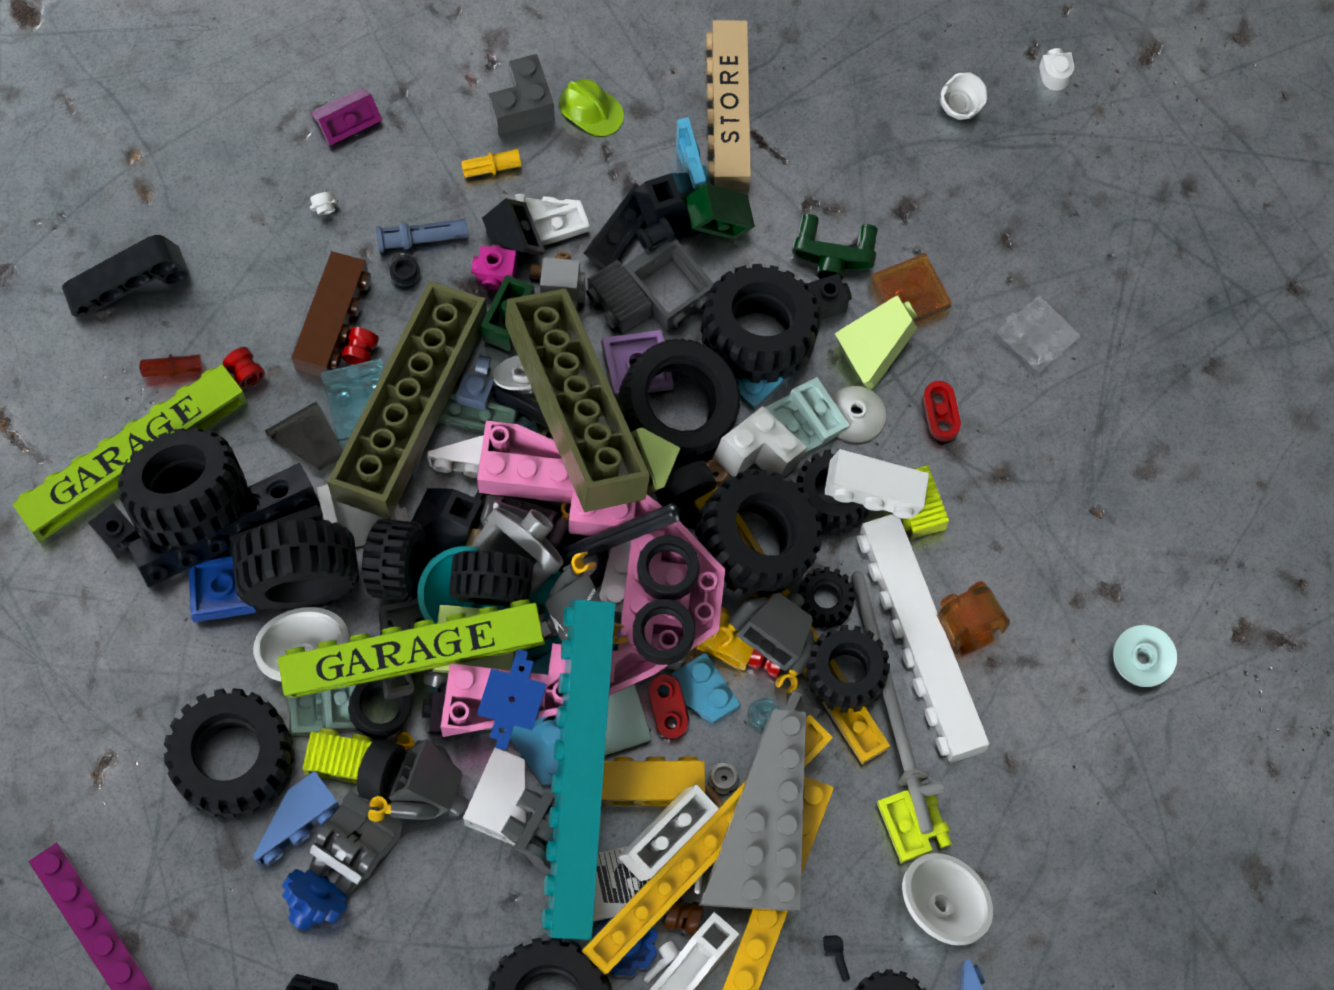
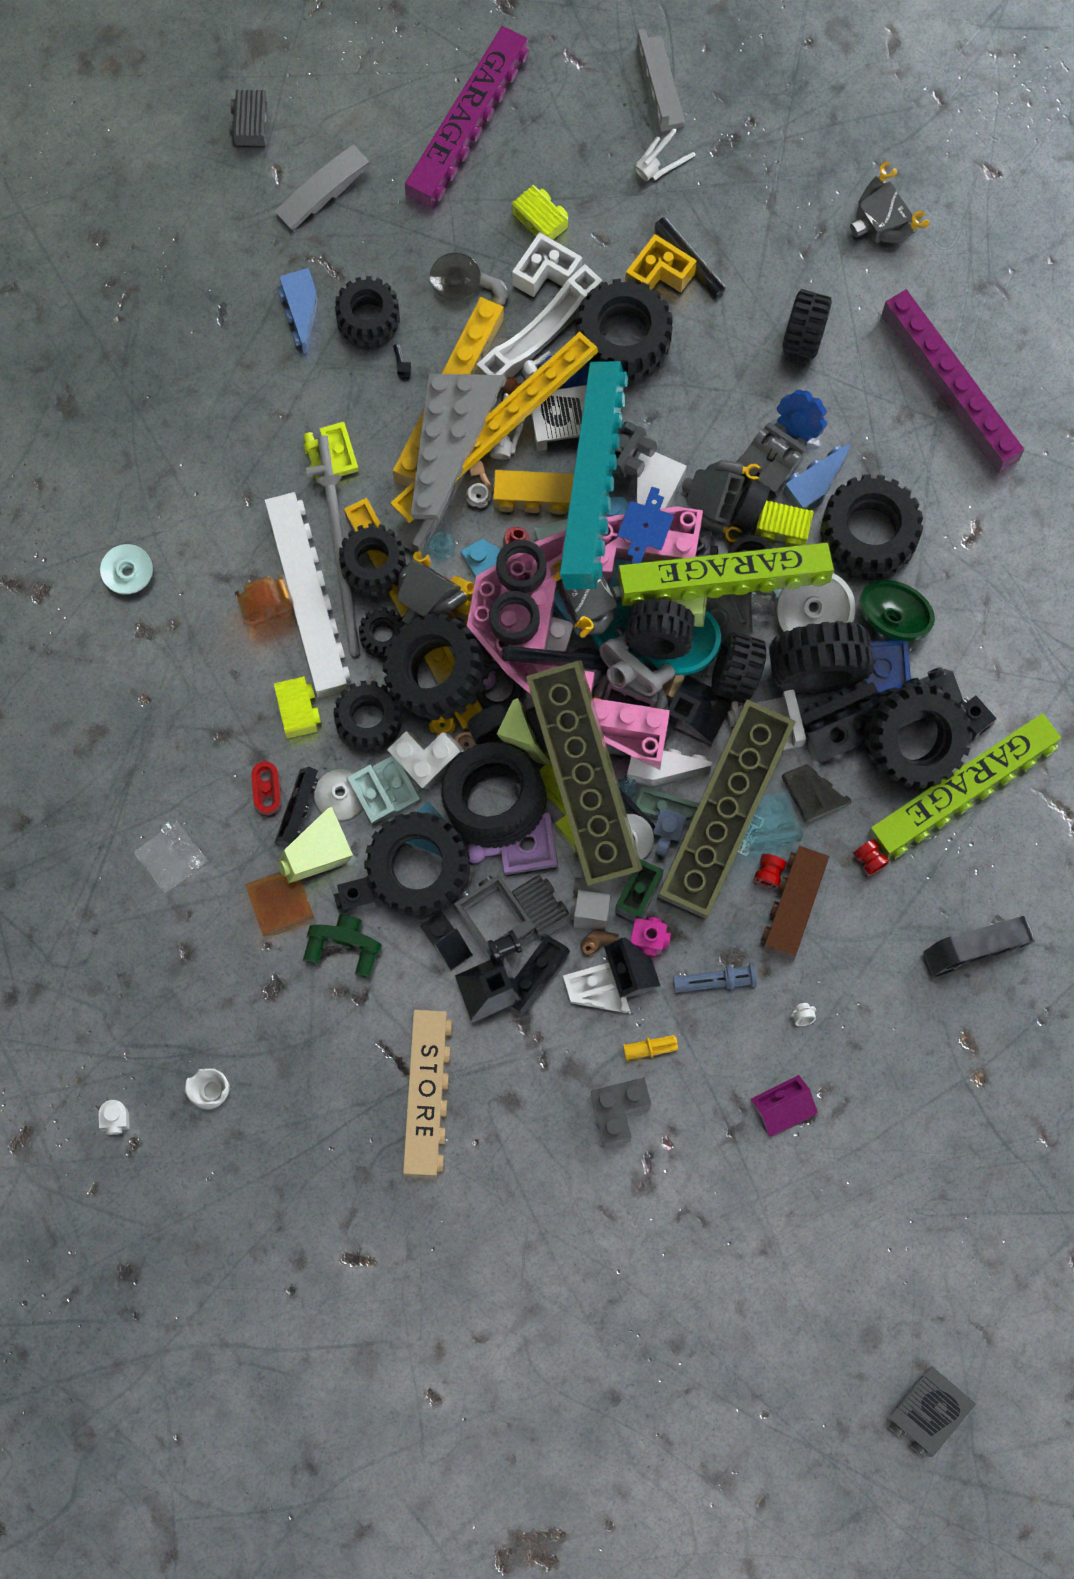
camera: 175 degrees left, 5 degrees up
clear red axle [139,354,202,378] -> none
black plate [390,257,420,287] -> none
lime piece [558,79,624,137] -> none
white brick [618,784,719,881] -> none
medium azure wing [676,117,710,190] -> none
dark green brick [685,183,755,240] -> none
white brick [824,449,929,519] -> none
white dish [902,853,993,945] -> none
none -> black plate [274,766,318,847]
none -> black slope [420,911,473,971]
none -> dark green dish [859,580,935,641]

